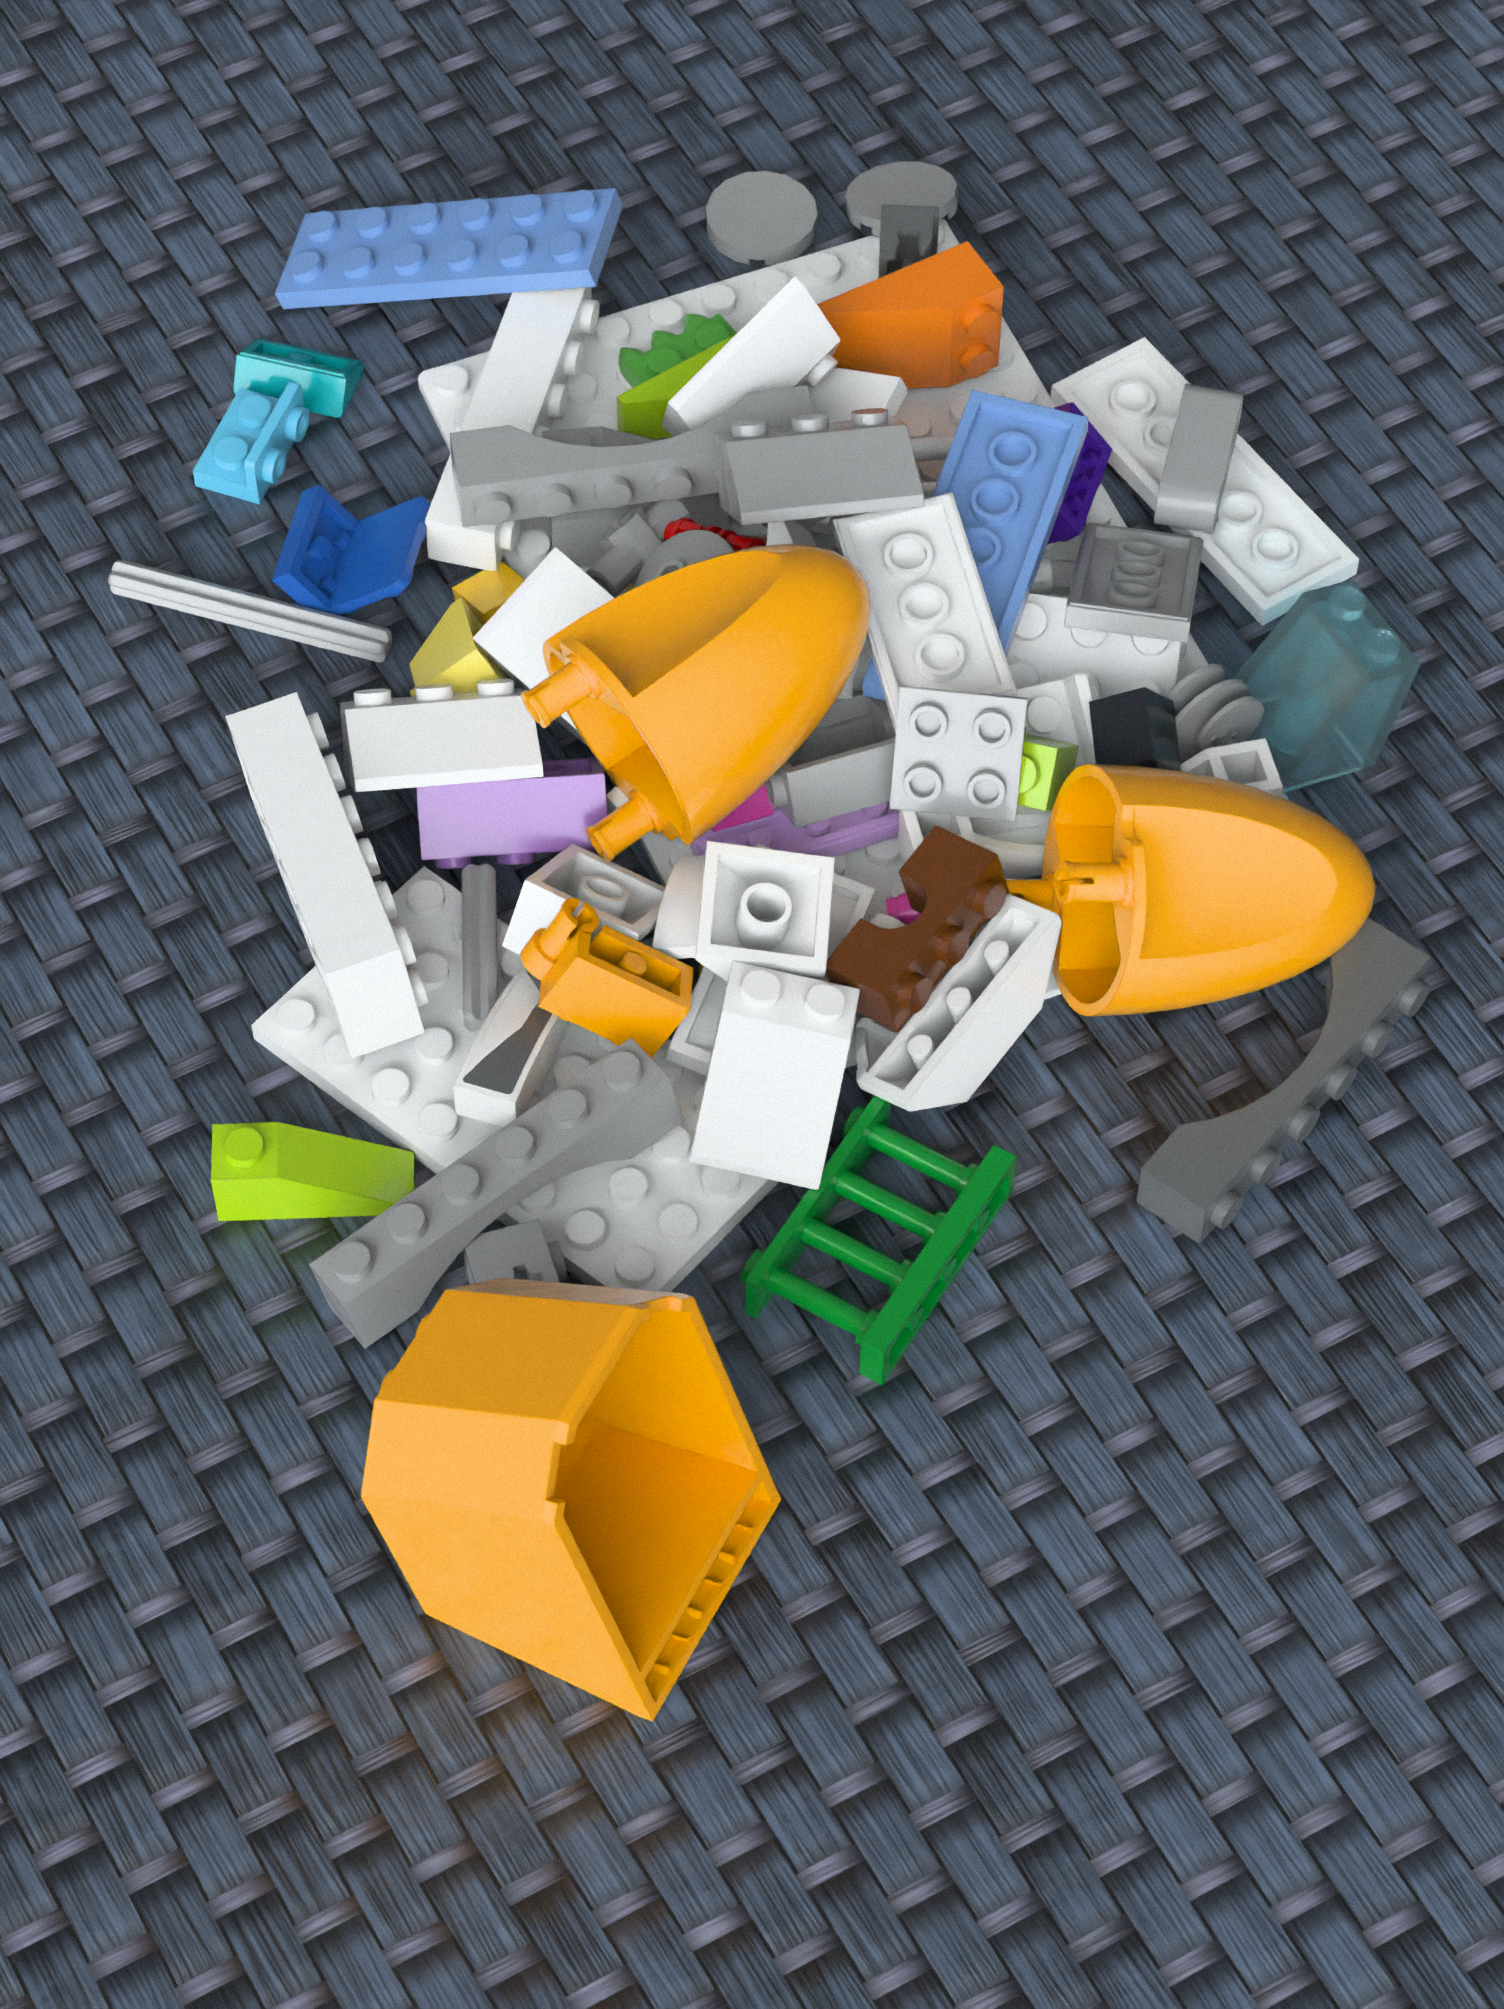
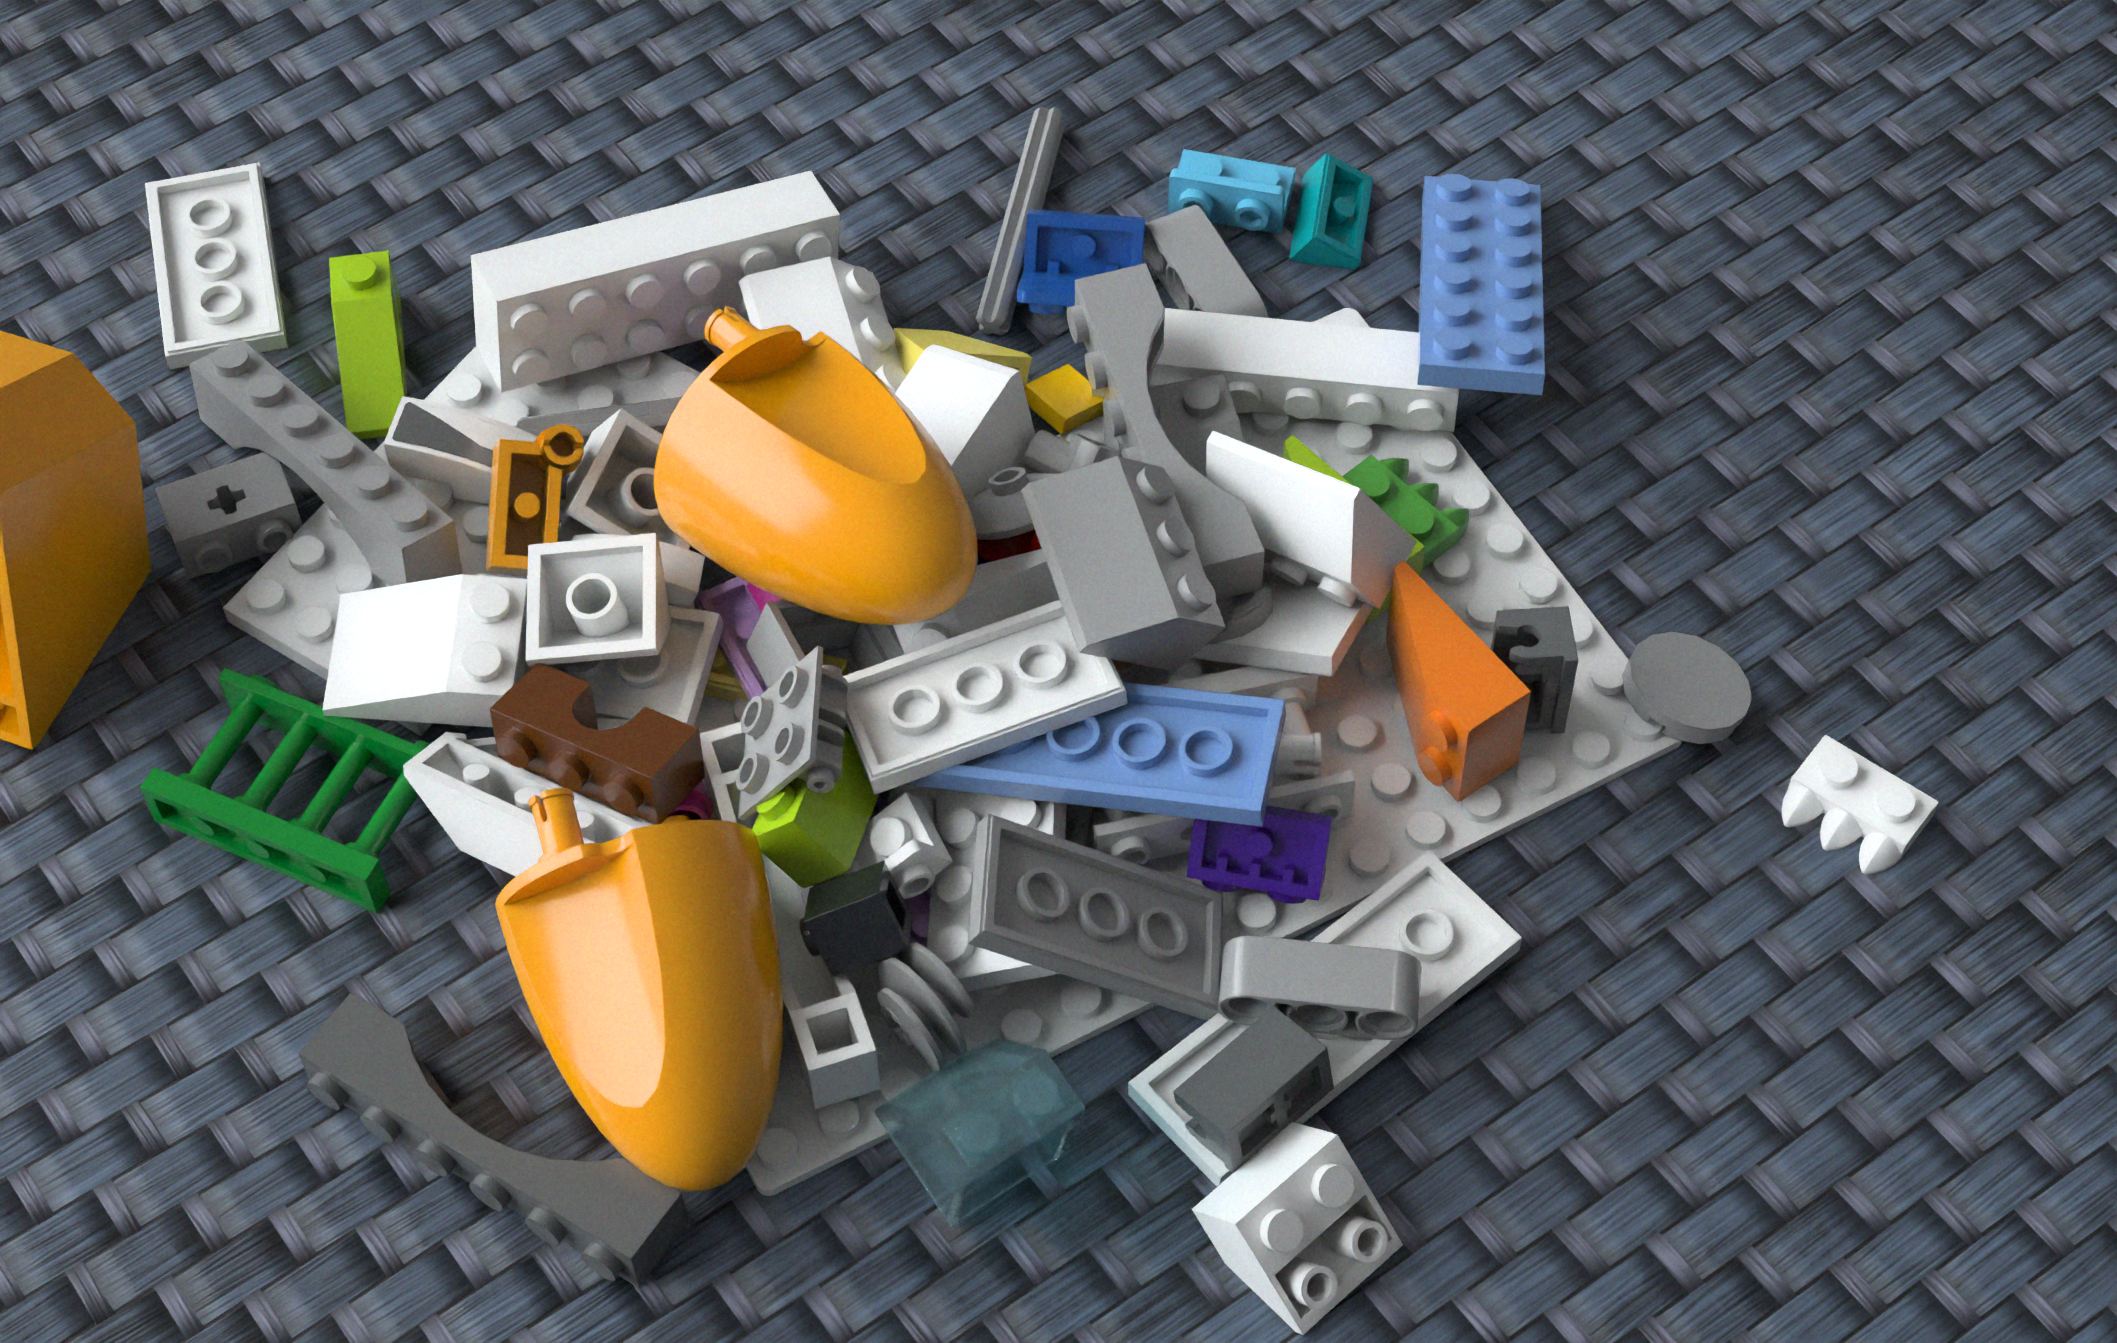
camera: 85 degrees right, 0 degrees up
light grey tile [706,171,818,266] -> none
none -> white tile [145,162,288,369]
none -> light grey beam [1143,205,1268,318]
none -> dark grey hinge [1173,1006,1334,1173]
none -> white slope [1192,1122,1403,1335]
none -> white plate [1781,735,1938,875]

